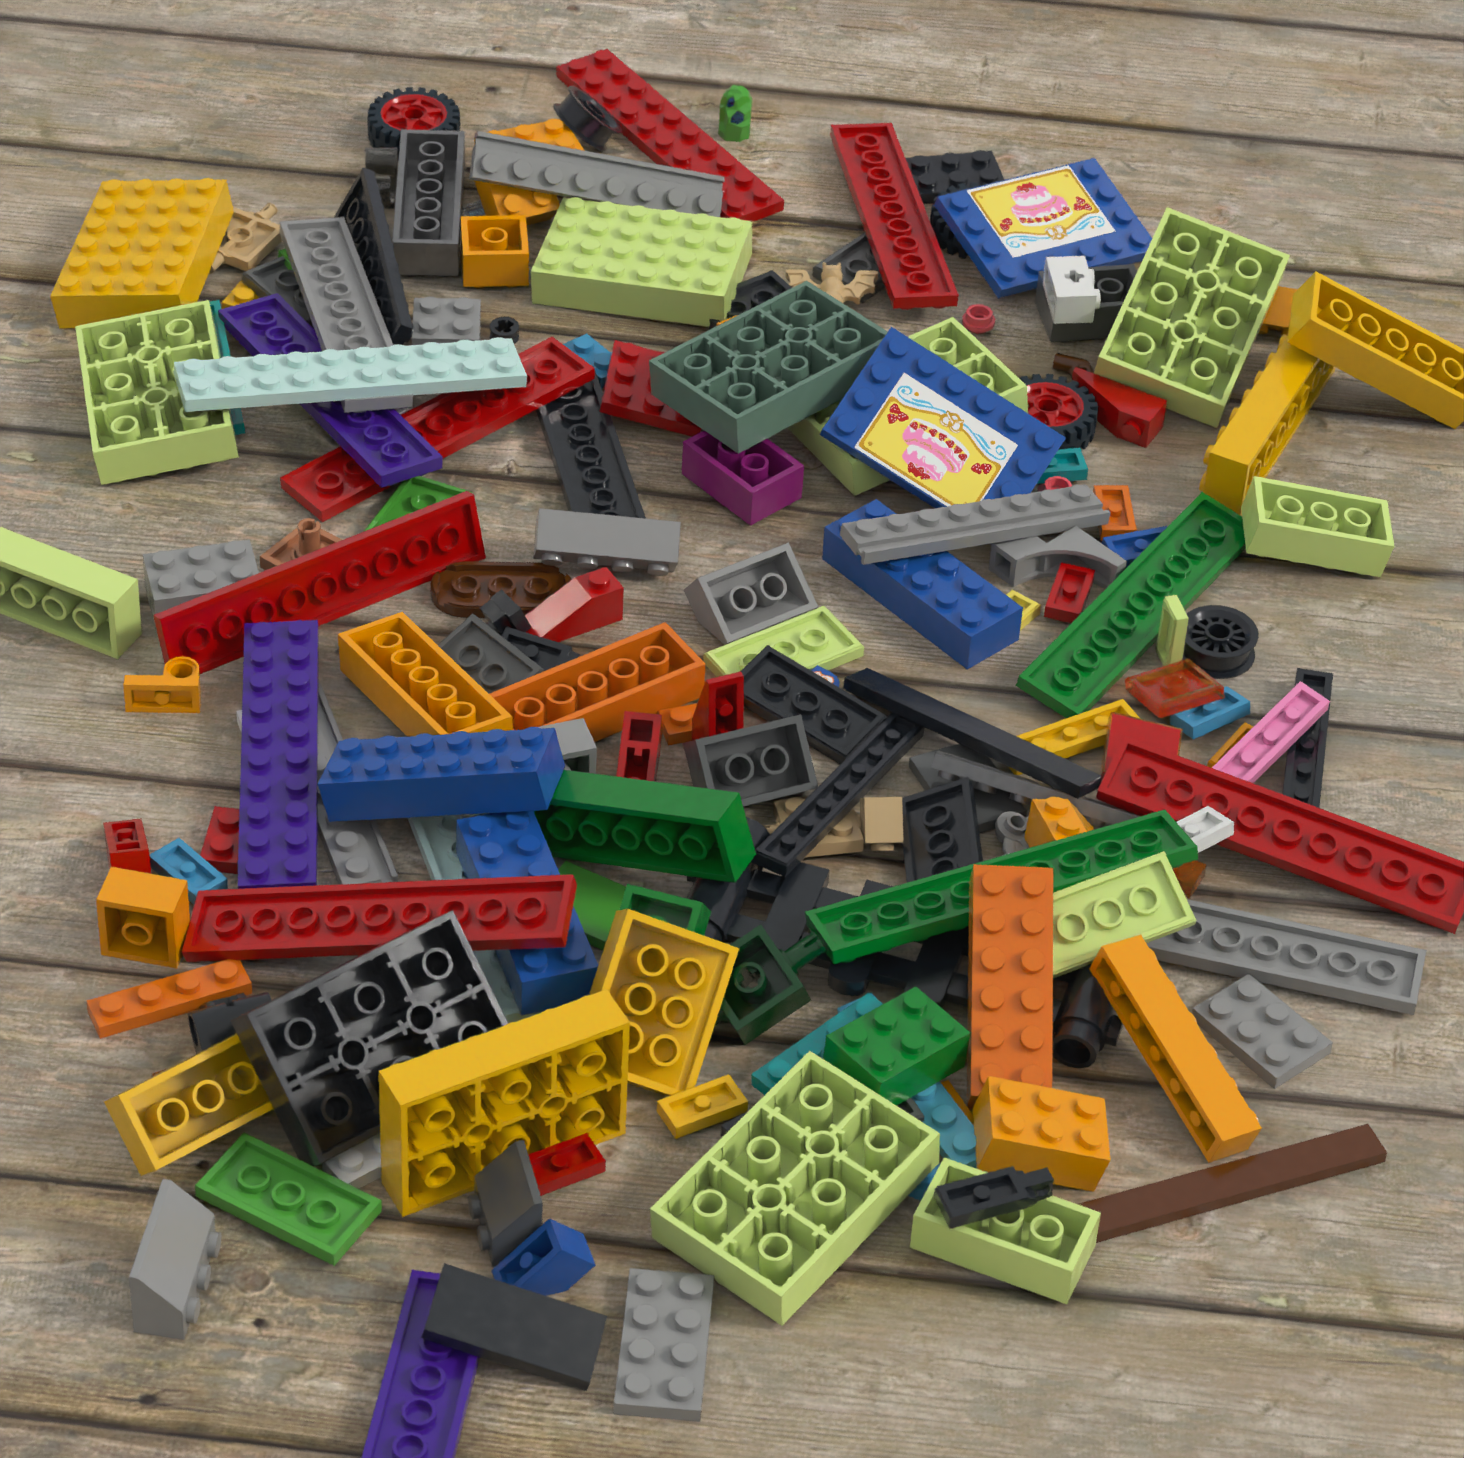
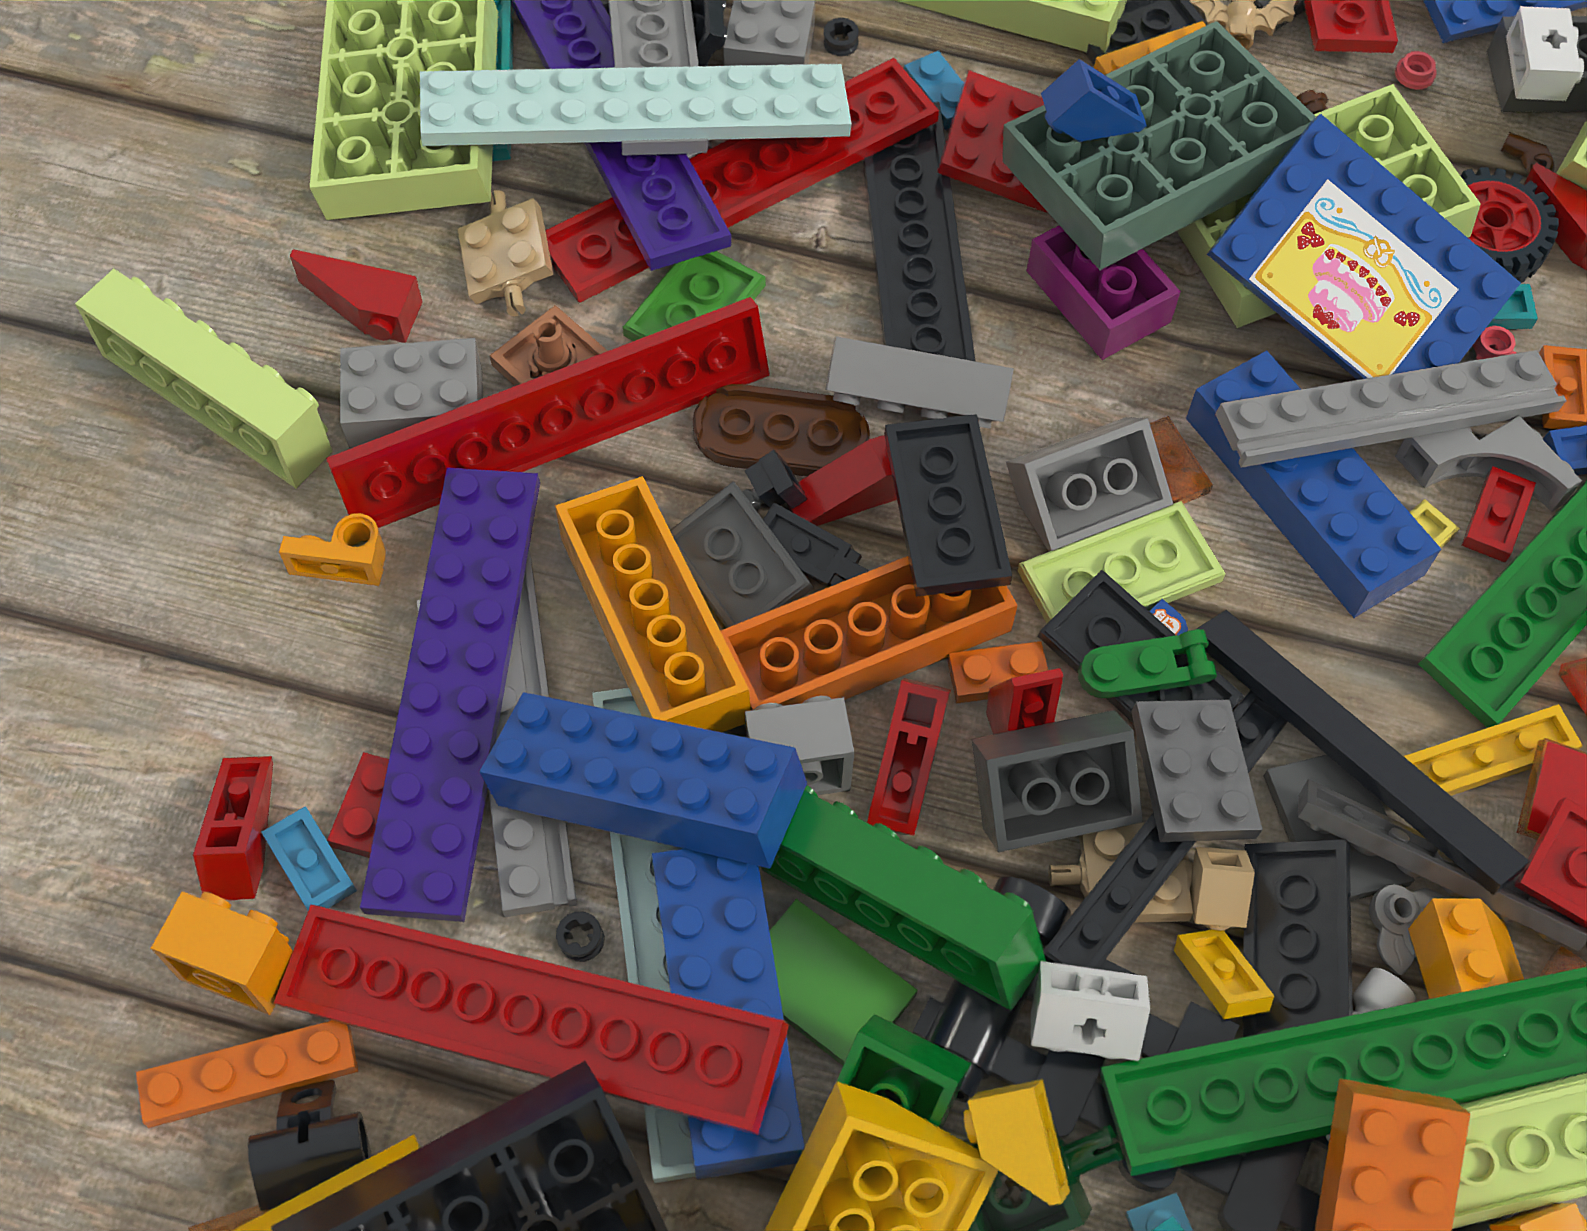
camera: 10 degrees right, 20 degrees up
none -> red slope [290,249,423,343]
none -> tan plate [458,190,553,316]
none -> black plate [884,414,1012,597]
none -> yellow slope [964,1079,1070,1205]
none -> white brick [1031,961,1150,1061]
none -> blue slope [1041,59,1147,142]
none -> green plate [1078,629,1217,698]
none -> flat silver plate [1131,700,1263,842]
none -> clear orange plate [1150,416,1213,504]
none -> yellow plate [1174,930,1274,1019]

